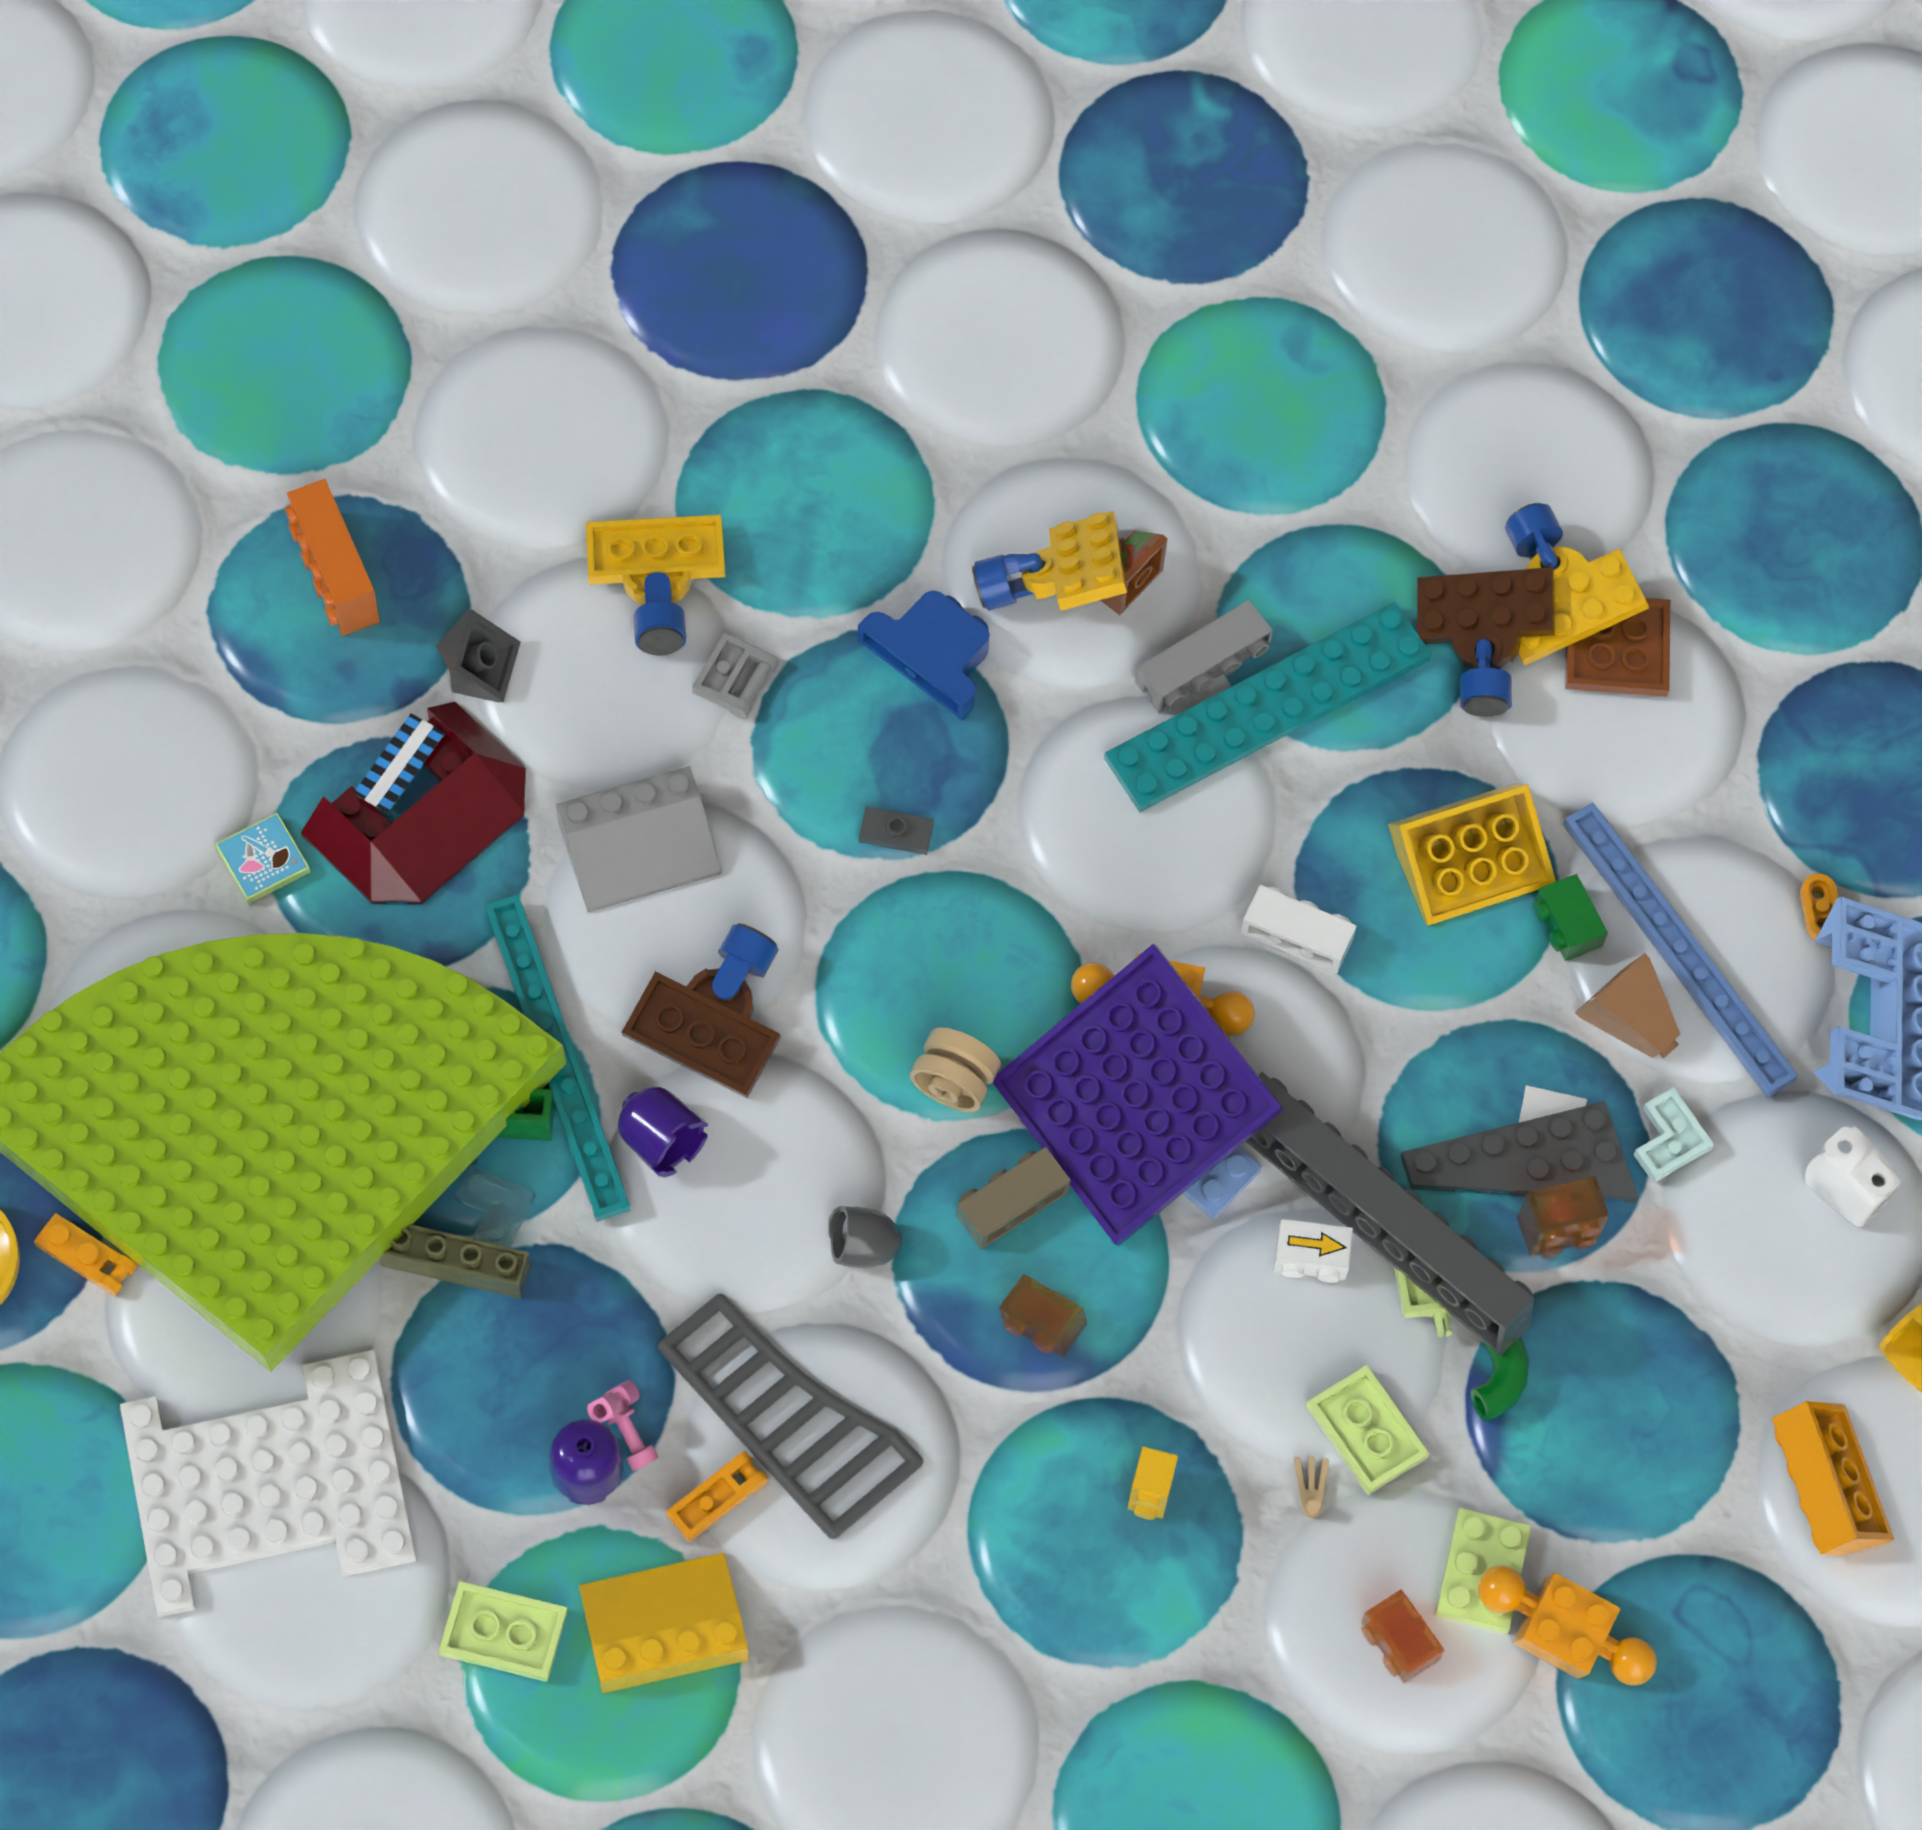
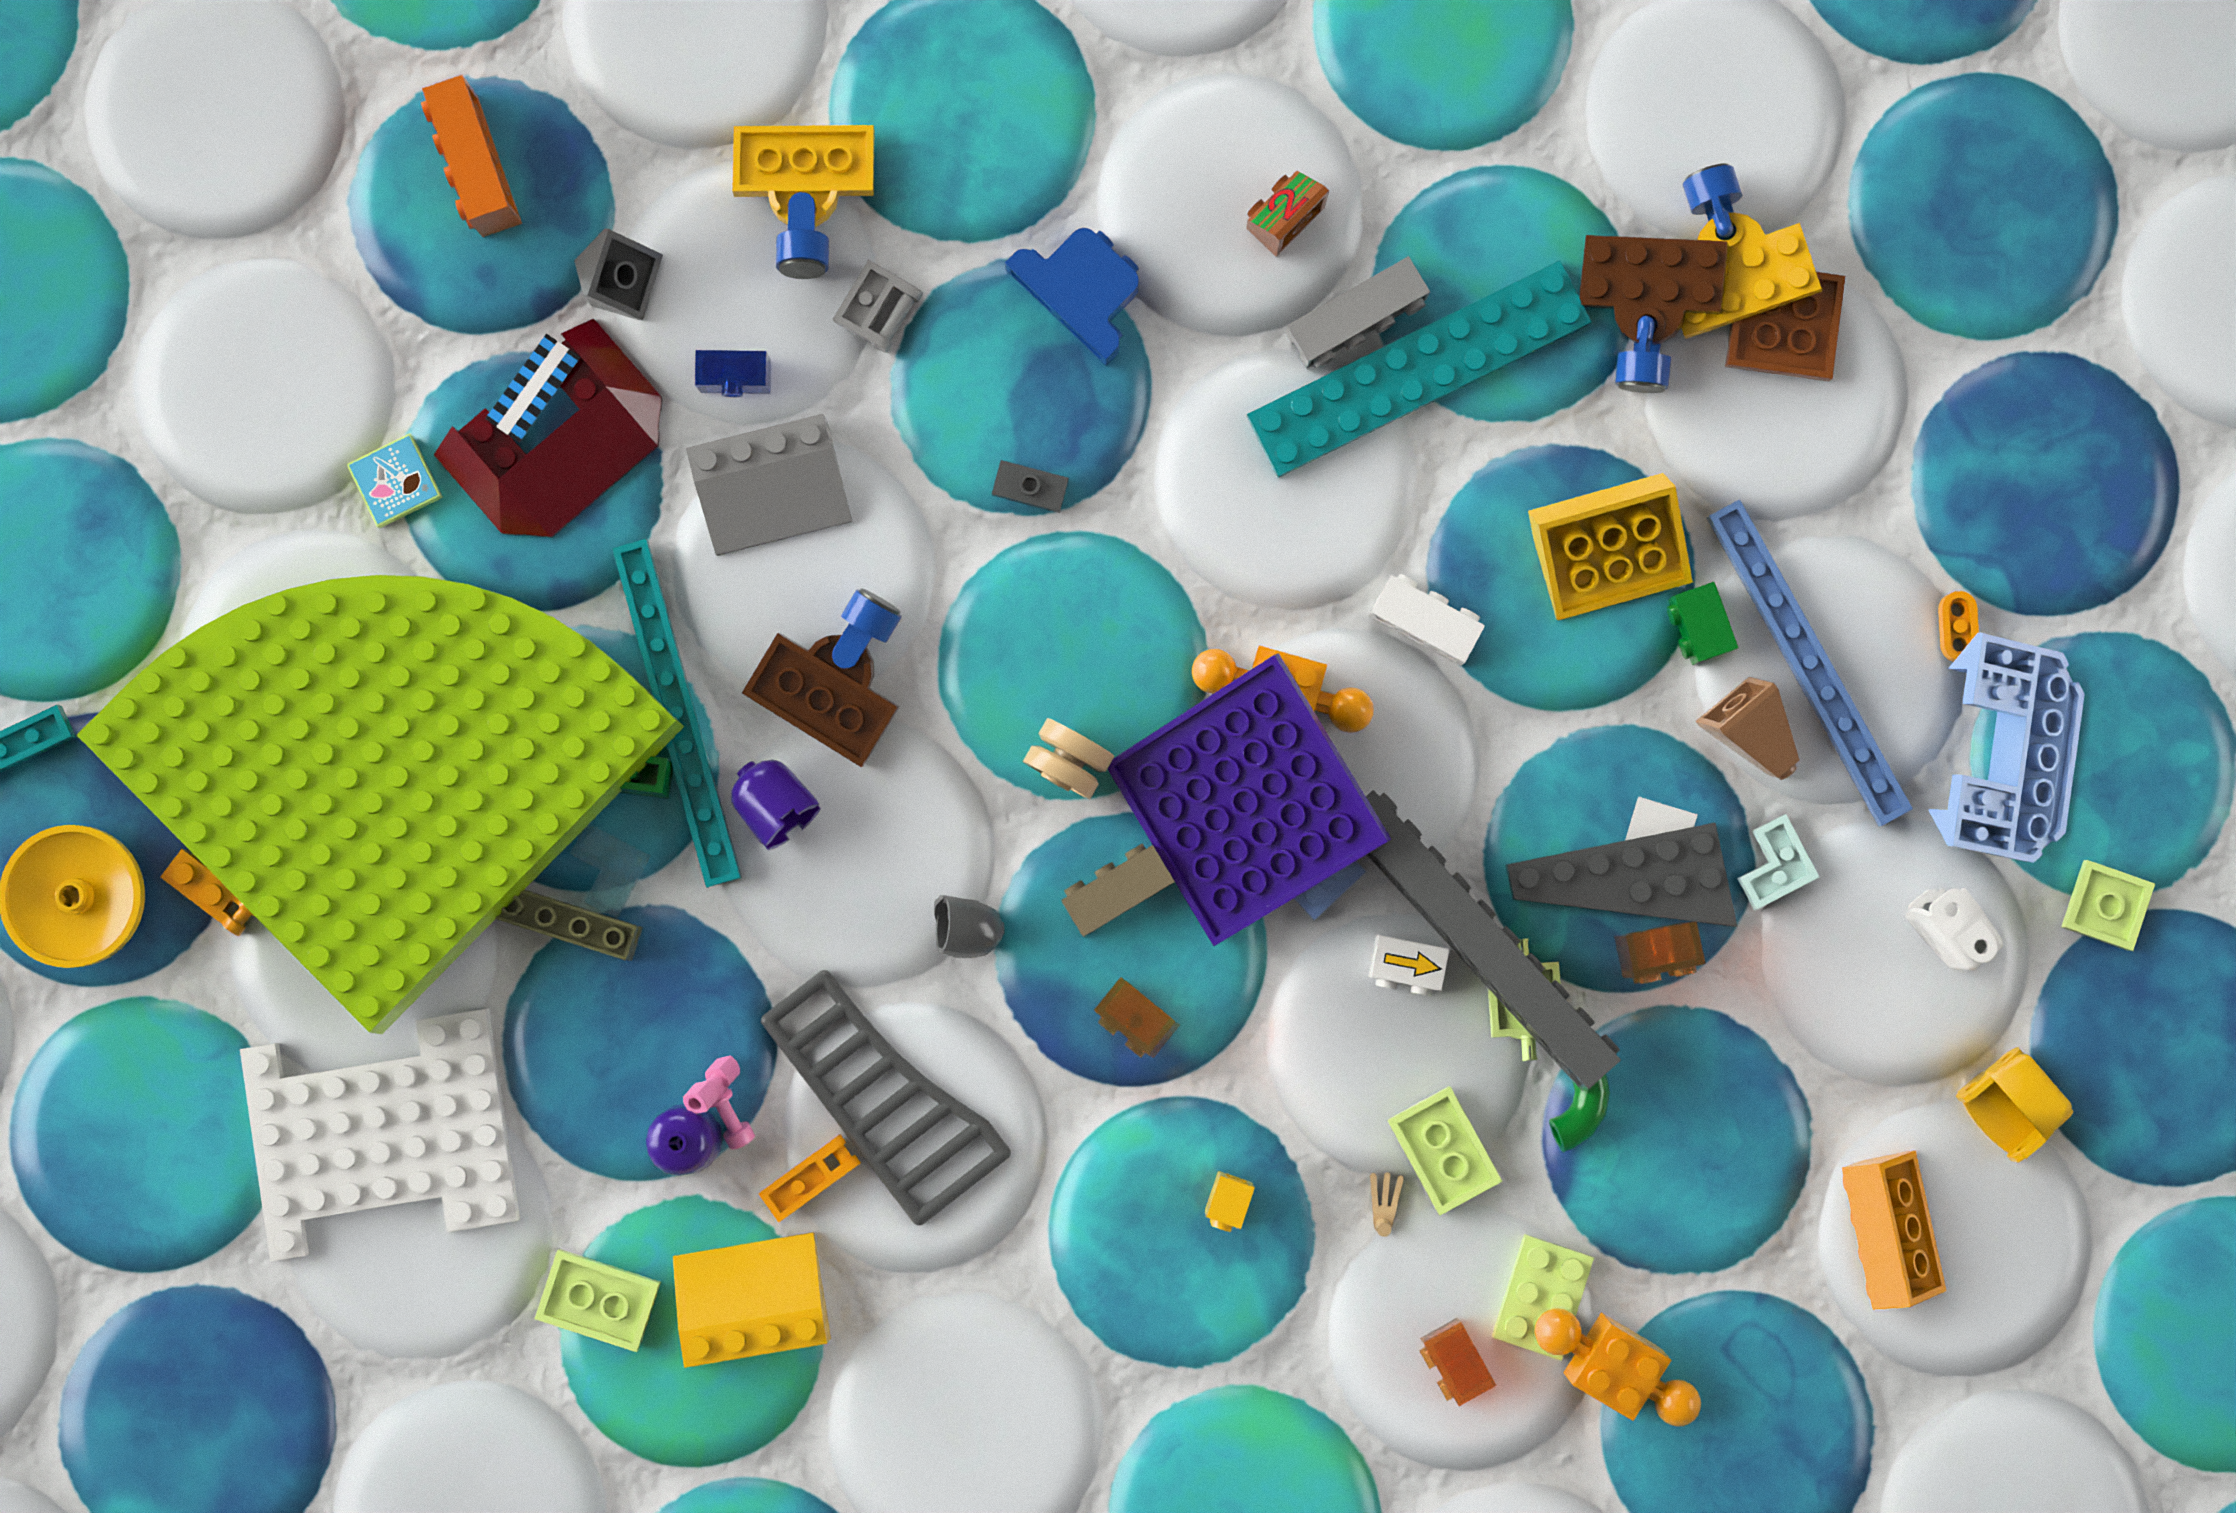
camera: 10 degrees right, 20 degrees up
yellow plate [972,511,1127,611] -> none
none -> clear blue brick [695,350,771,398]

